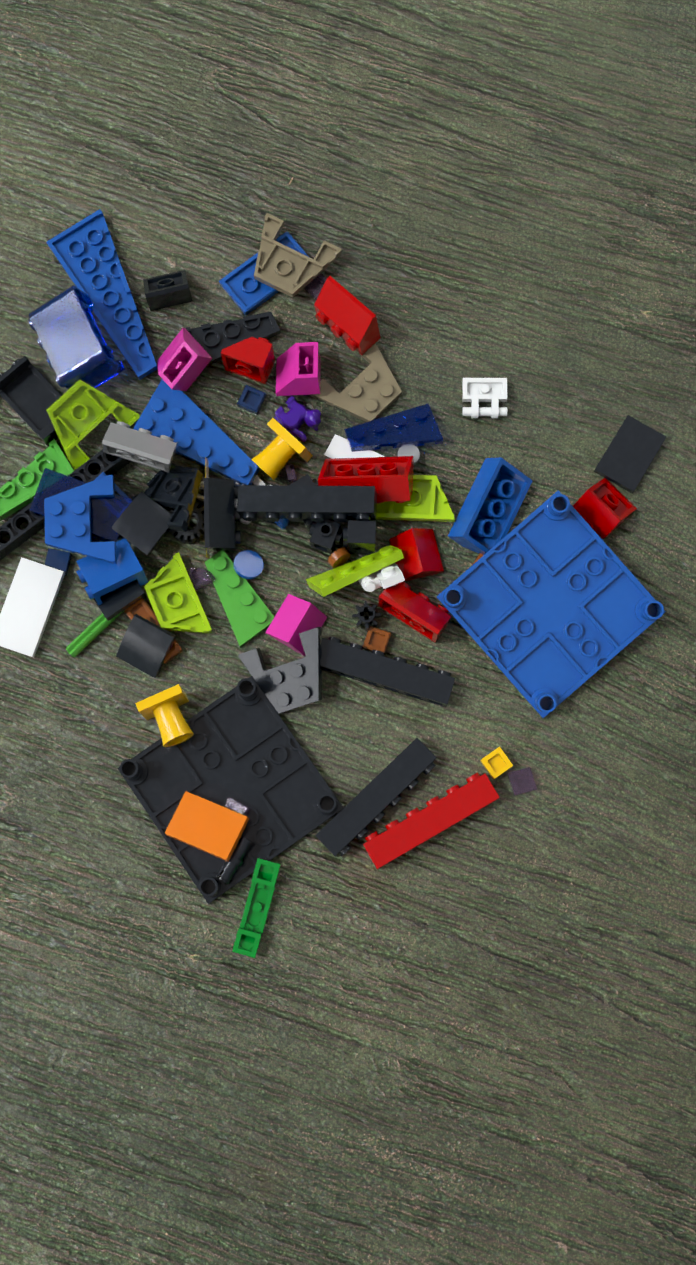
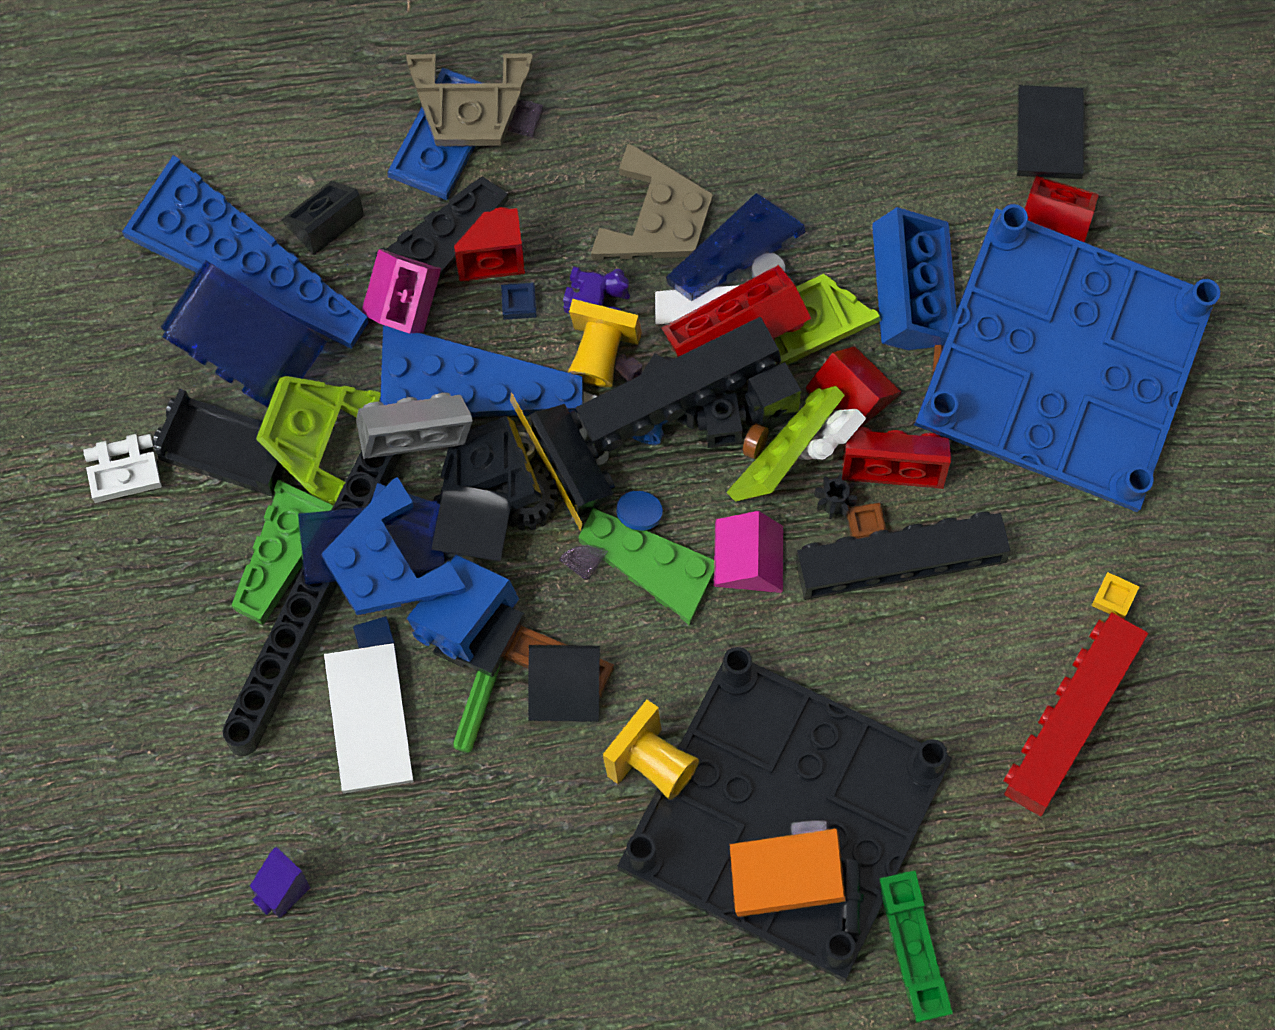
camera: 30 degrees left, 10 degrees down
lime wing [144,552,212,634] -> none
wing [238,627,322,714] -> none
dark pink slope [276,342,321,396] -> none
red slope [314,276,381,355] -> none
black brick [315,738,437,857] -> none
white plate [462,378,507,418] -> none
clear purple tile [507,767,537,796] -> none

